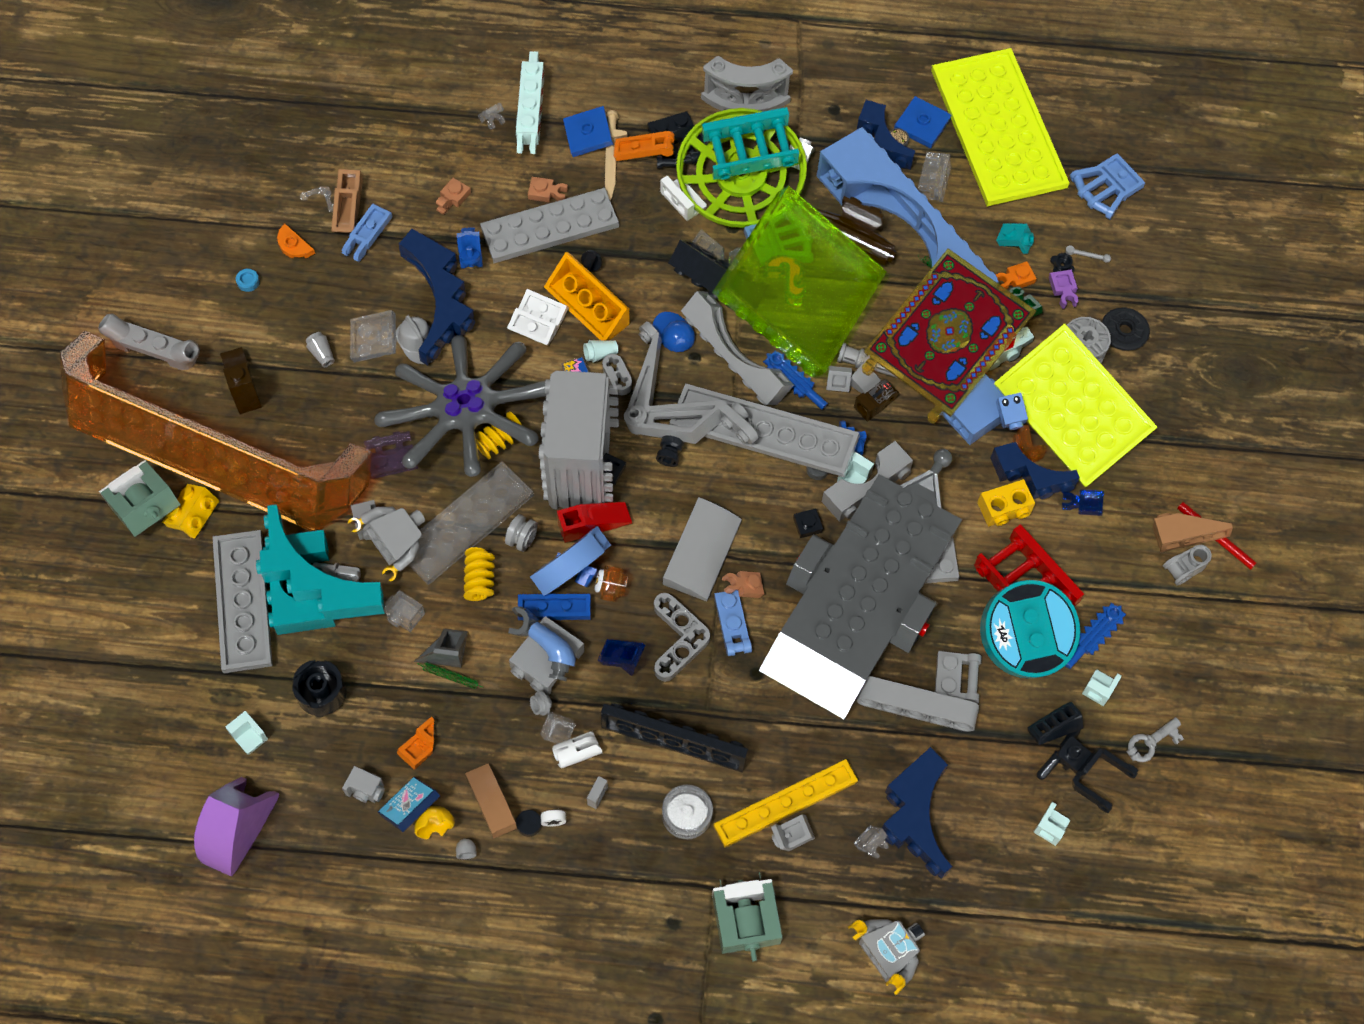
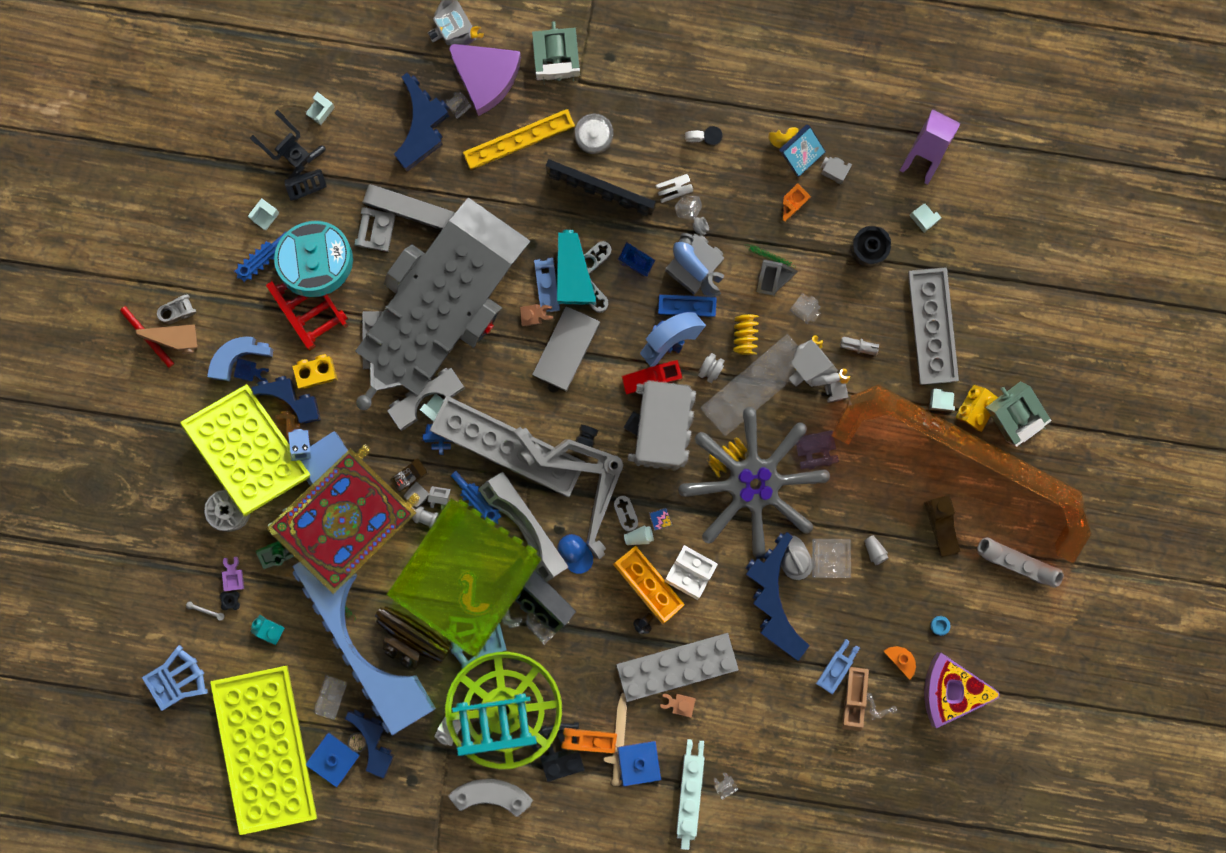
camera: 175 degrees left, 20 degrees up
teal arch [256,505,385,620] -> none
teal arch [263,530,336,635] -> none
nougat plate [436,178,471,215] -> none
light grey hinge [456,838,477,859] -> none
blue hips [457,227,483,268] -> none
medium nougat slope [465,764,517,839] -> none
light grey tile [587,776,608,809] -> none
clear orange head [594,566,628,602] -> none
white panel [660,175,707,221] -> none
light grey bracket [771,814,815,851] -> none
black plate [793,508,823,538] -> none
orange plate [996,261,1037,292] -> none
black wheel [1102,307,1150,351] -> none
light grey piece [1126,718,1184,762] -> none
none -> medium blue arch [208,337,273,382]
none -> medium lavender piece [450,44,521,116]
none -> teal slope [557,230,596,305]
none -> piece [924,652,999,728]
none -> light aqua panel [929,389,955,412]

